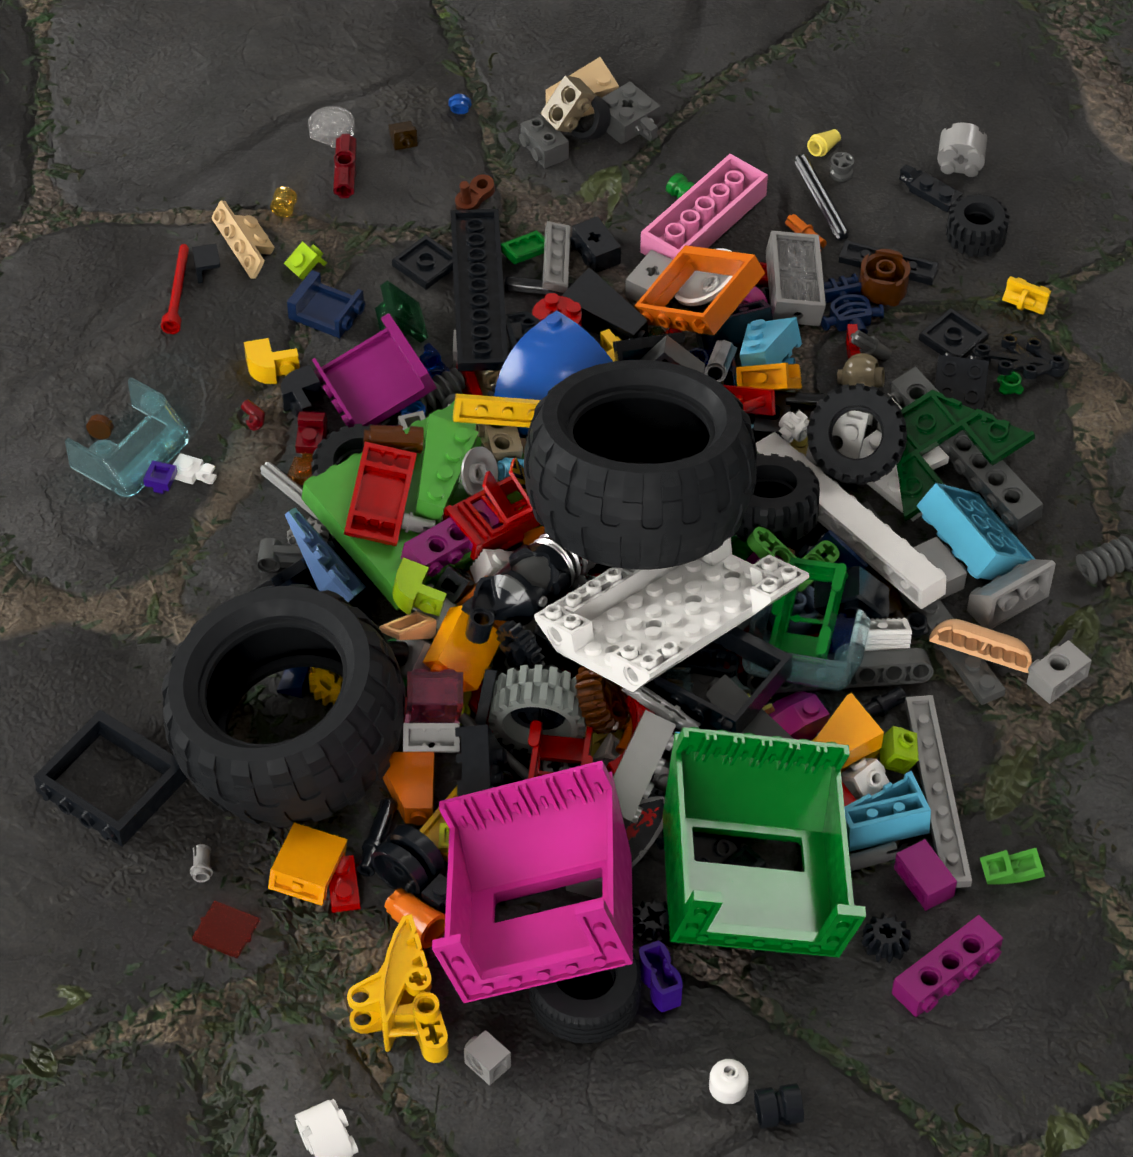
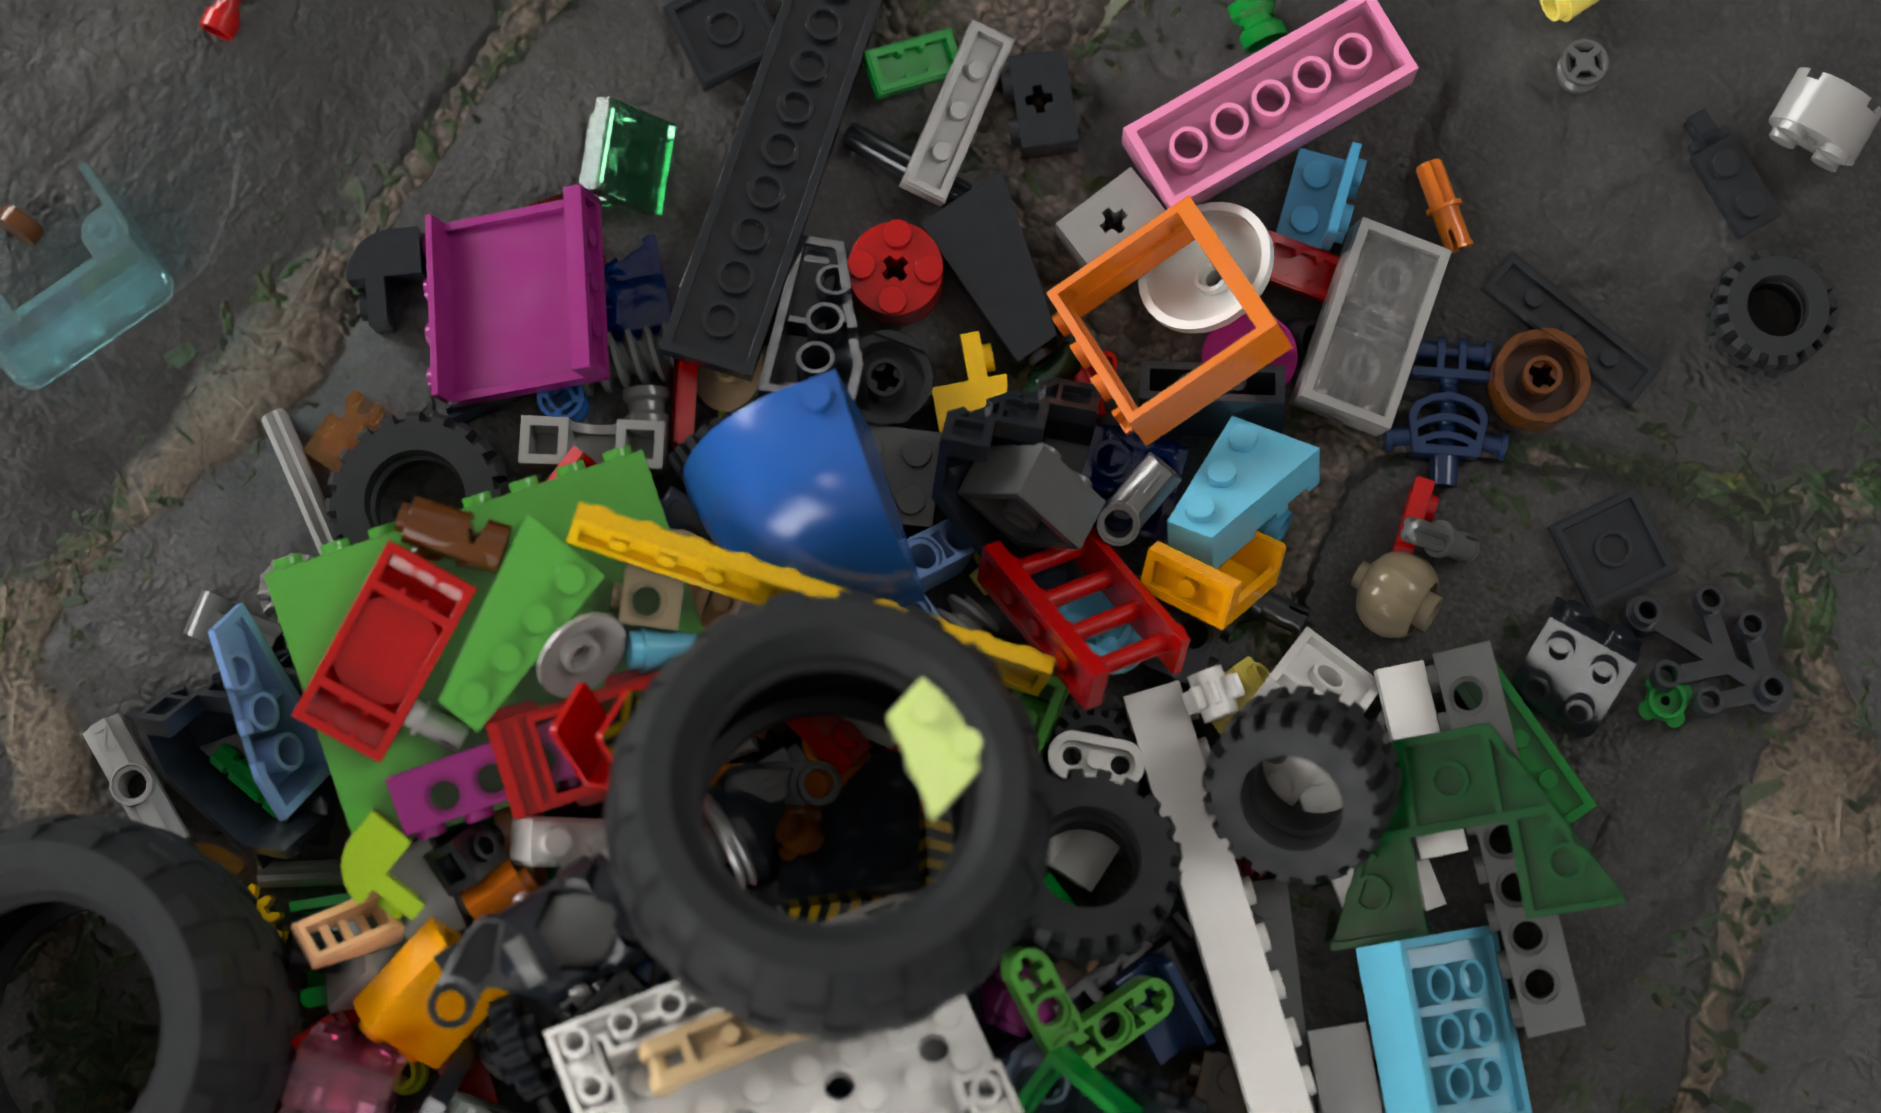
camera: 30 degrees right, 30 degrees up
dark purple tile [143,460,177,494] -> none
white plate [173,453,217,485] -> none
dark red arm [241,399,265,431] -> none
yellow brick [244,338,300,384] -> none
dark blue panel [287,270,366,338] -> none
dark red brick [295,411,328,454] -> none
axle [795,154,849,241] -> none
yellow hips [1002,276,1051,315] -> none
none -> tan plate [636,1010,816,1097]
none -> yellowish green wing [887,677,982,823]
none -> dark azure bracket [1276,142,1367,252]

